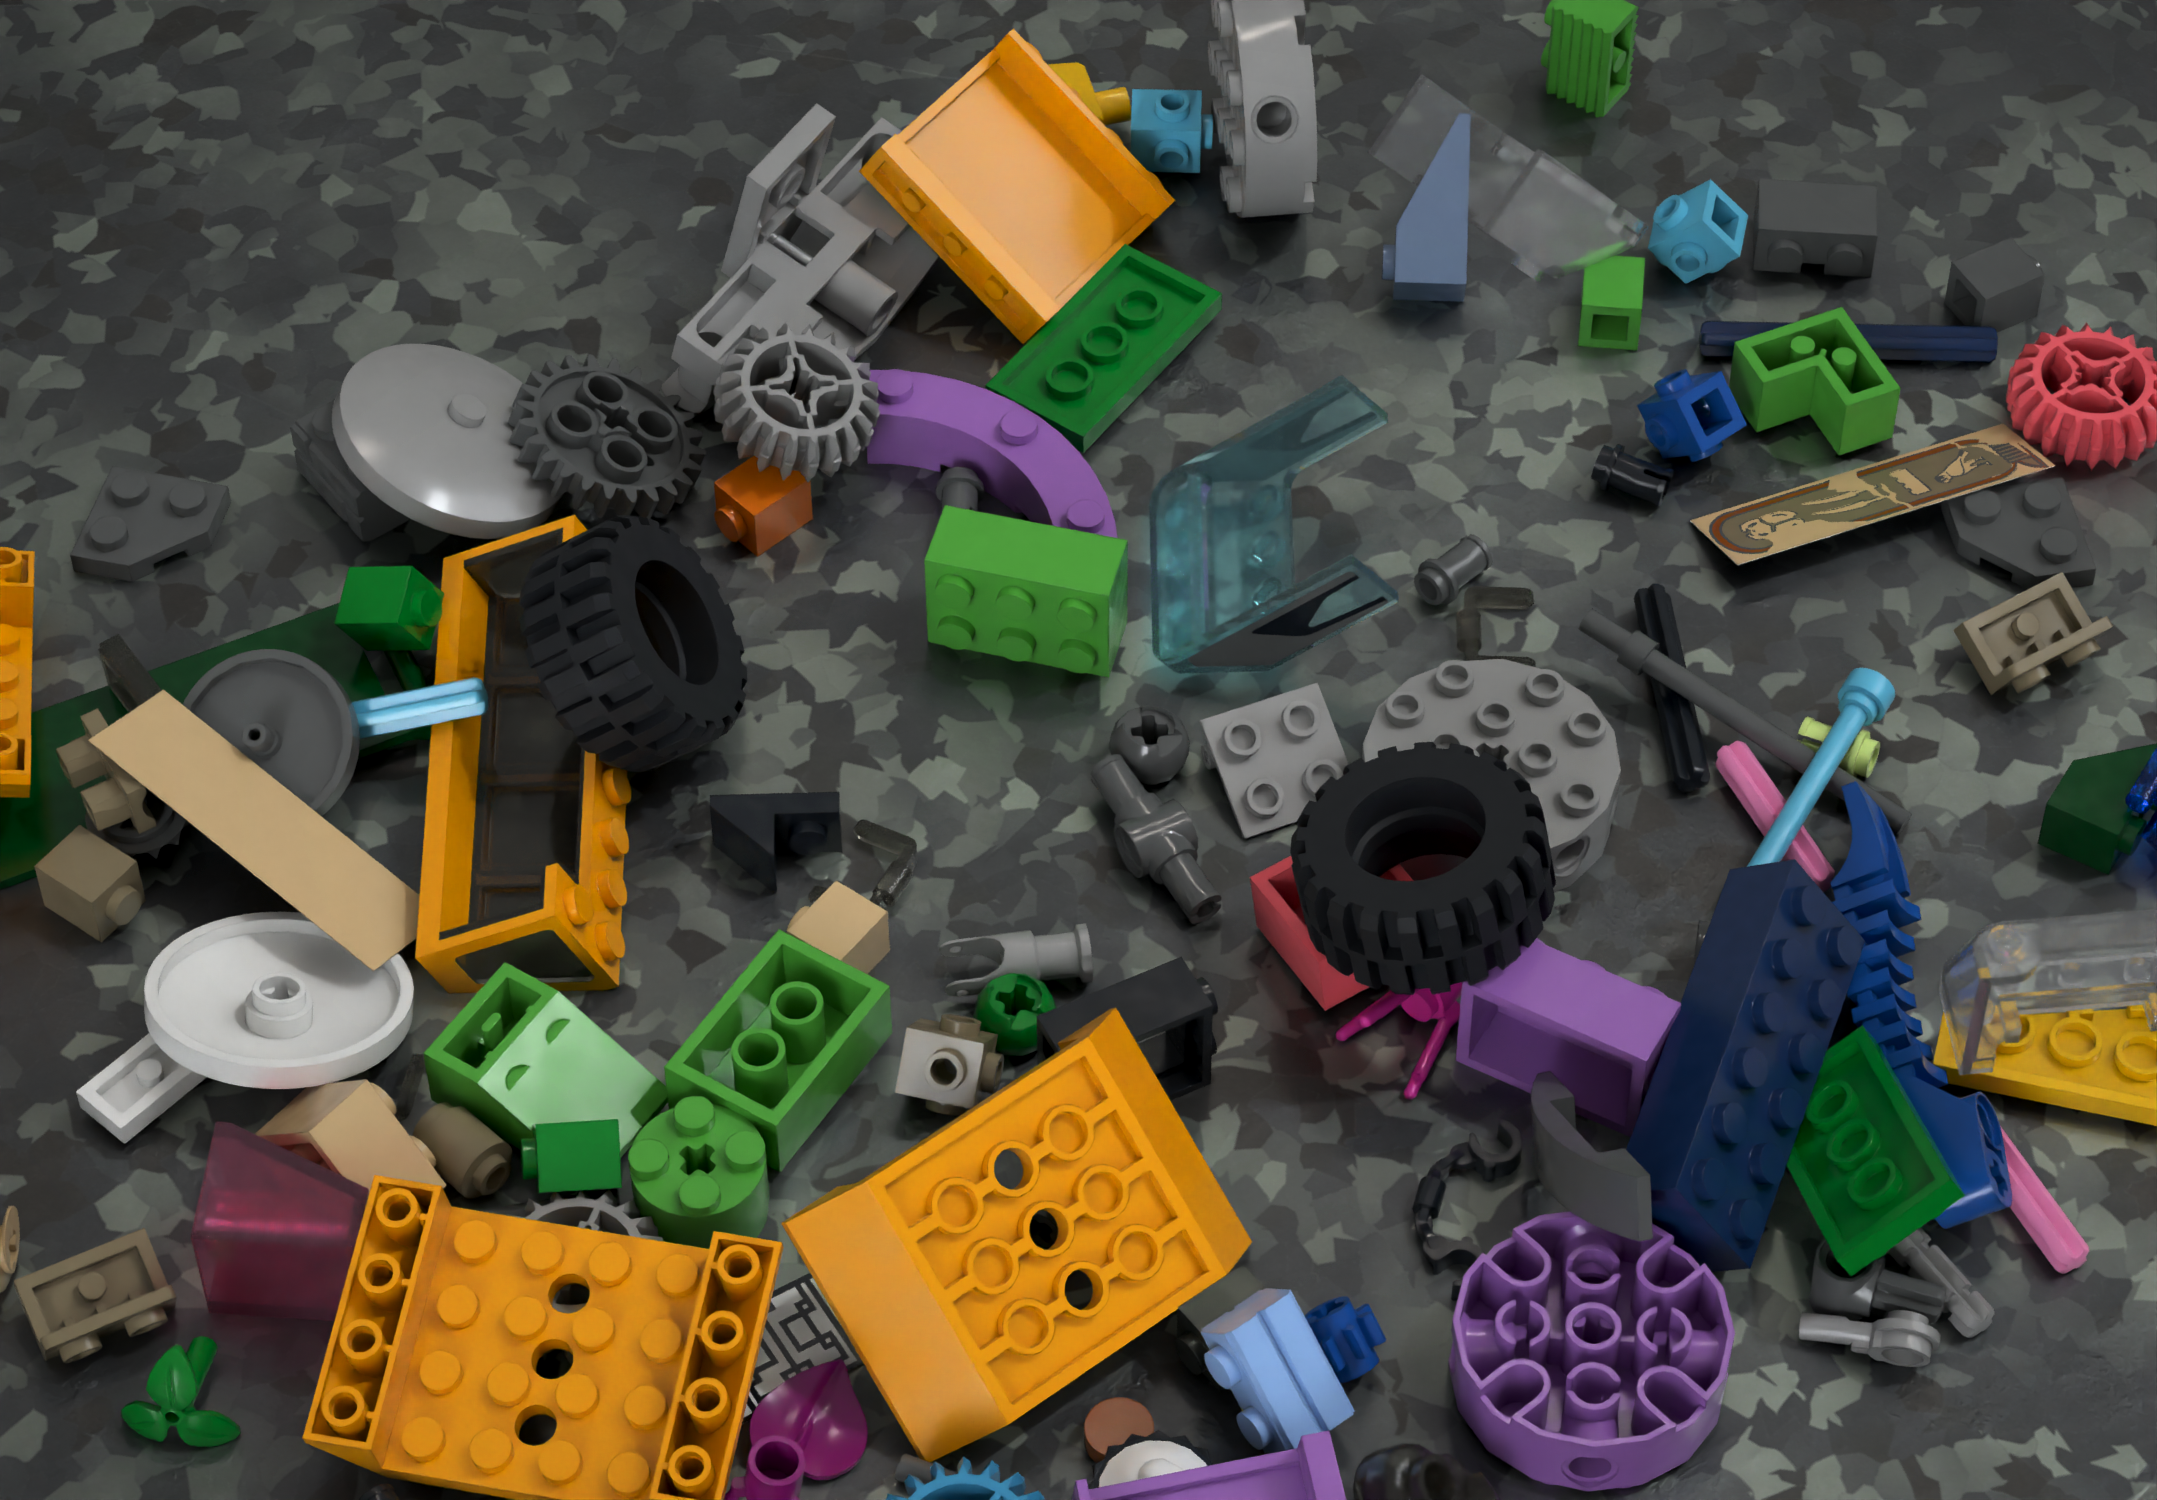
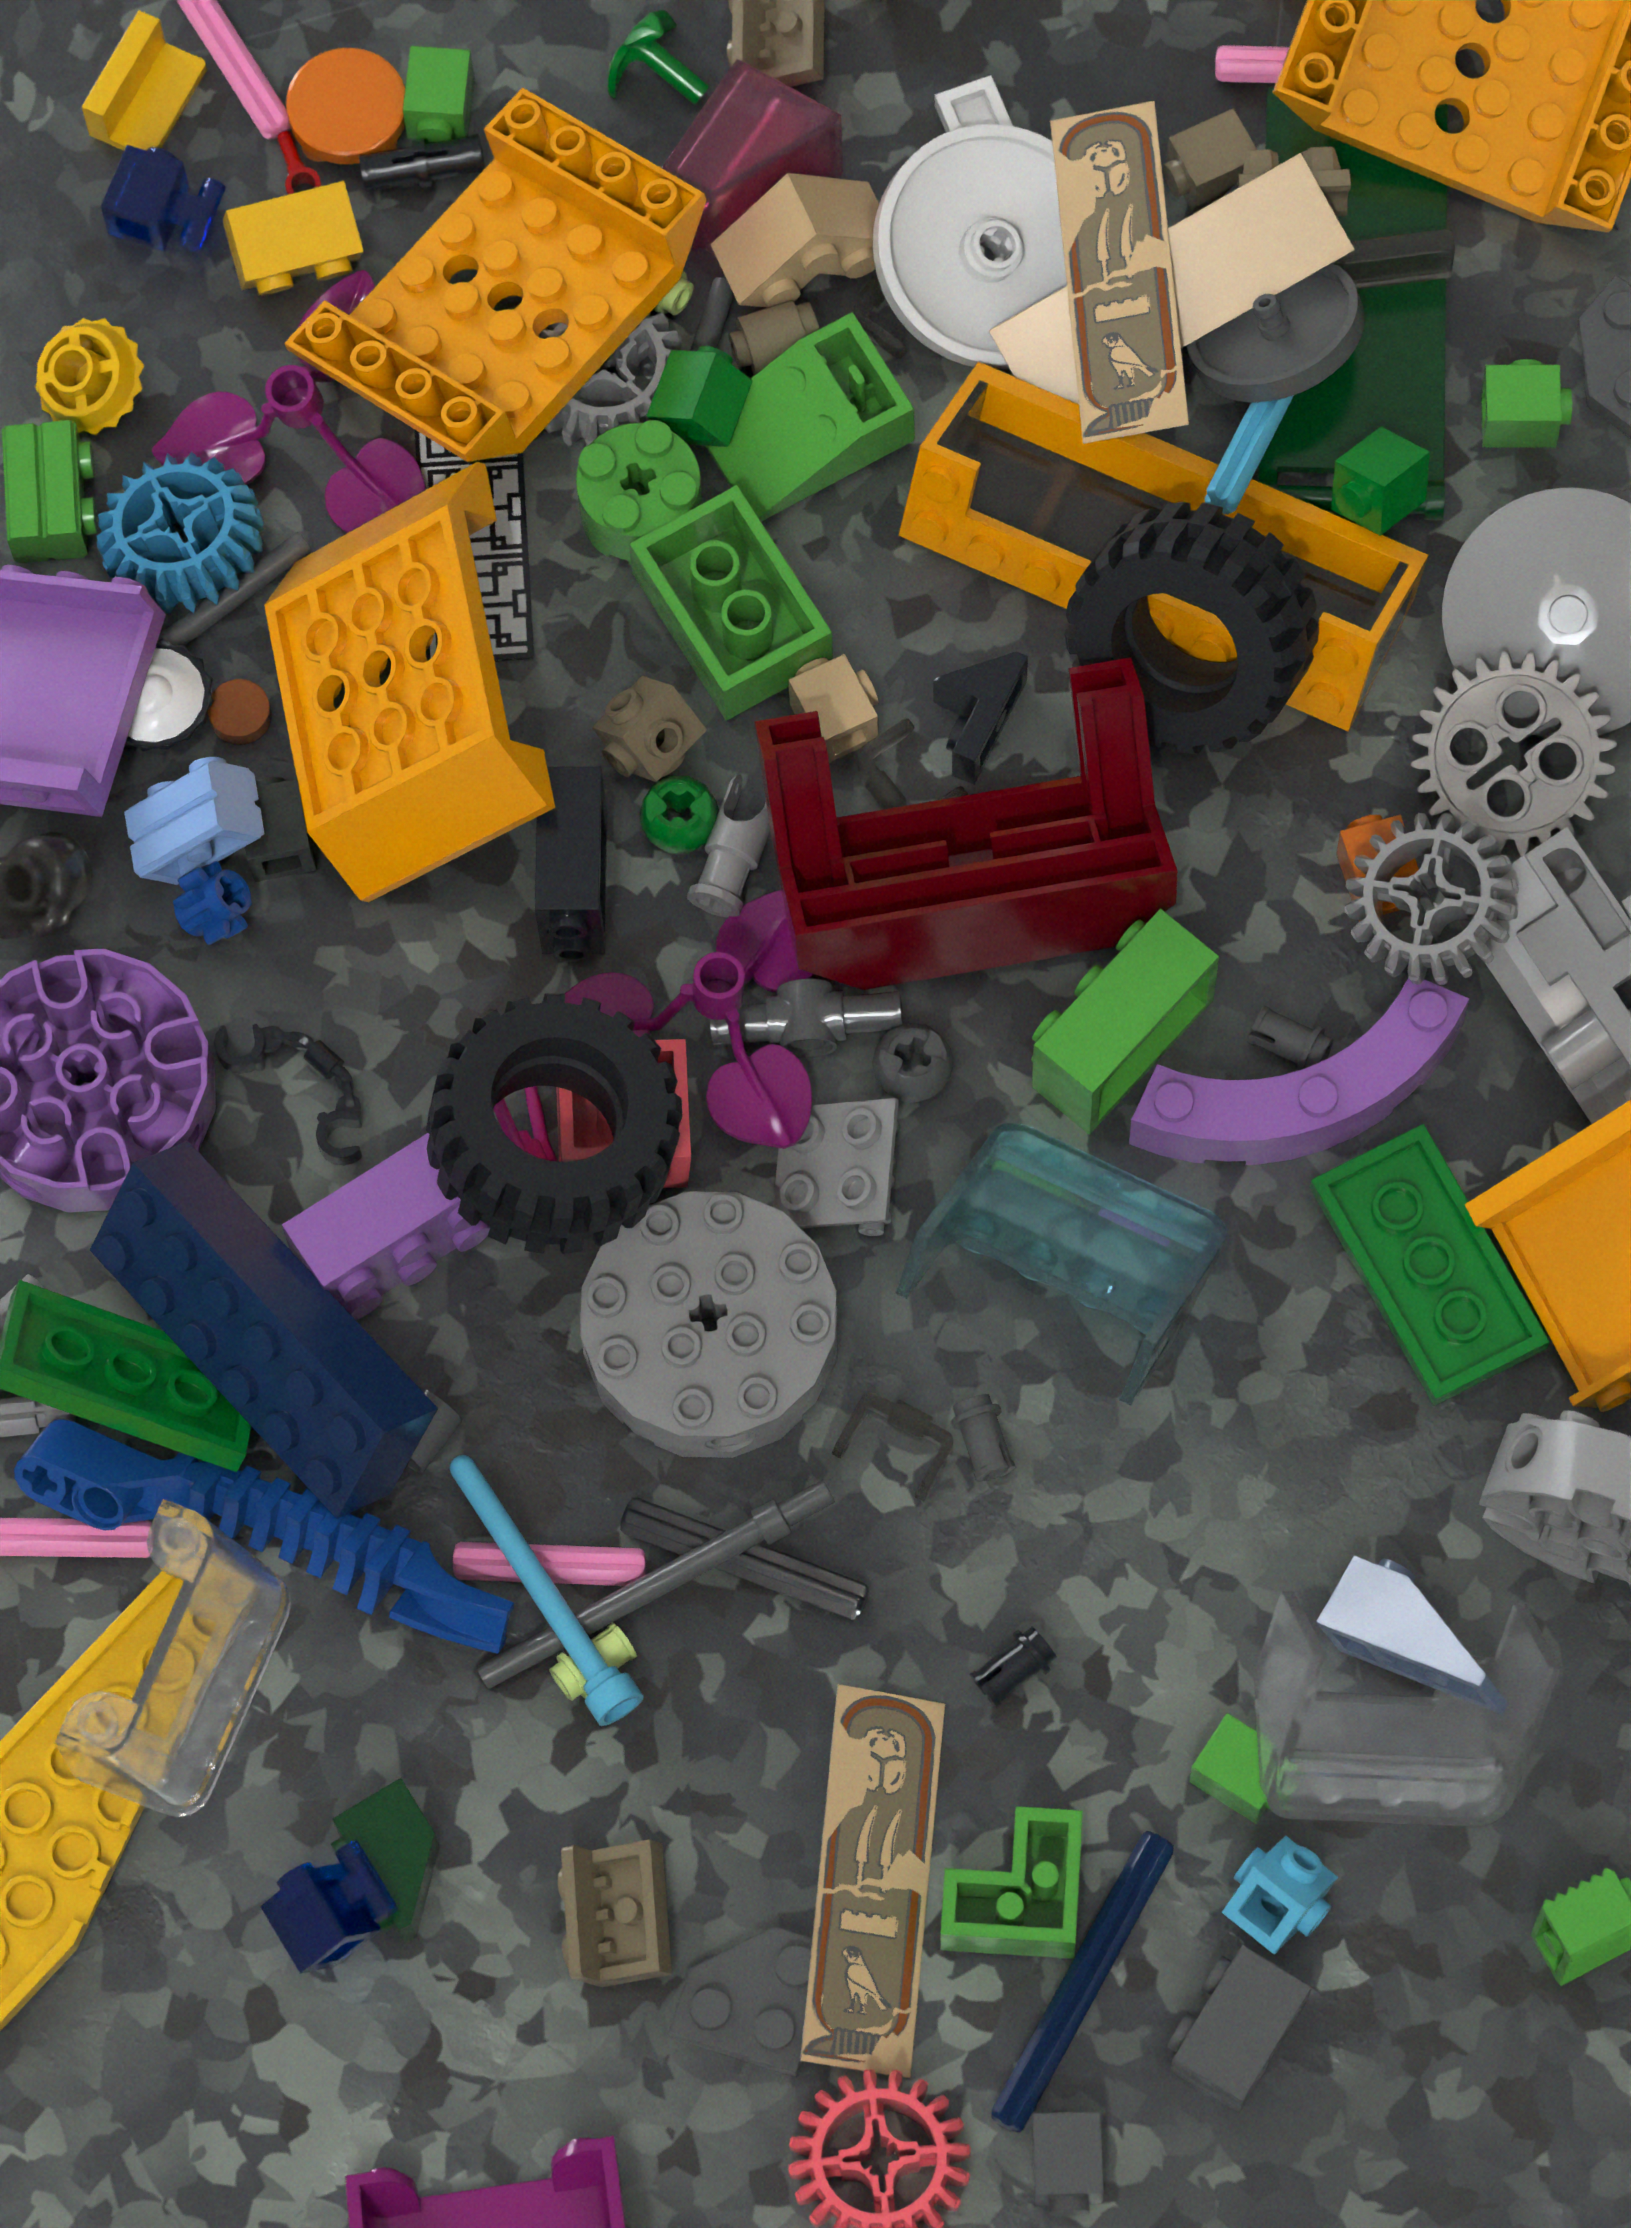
camera: 120 degrees right, 20 degrees up
dark grey slope [1531,1071,1653,1241] -> none
blue brick [1637,369,1747,462] -> none
none -> magenta plant [564,890,815,1149]
none -> dark red wedge [754,657,1178,990]
none -> sticker [1050,101,1189,444]
none -> bright green brick [1481,359,1572,447]

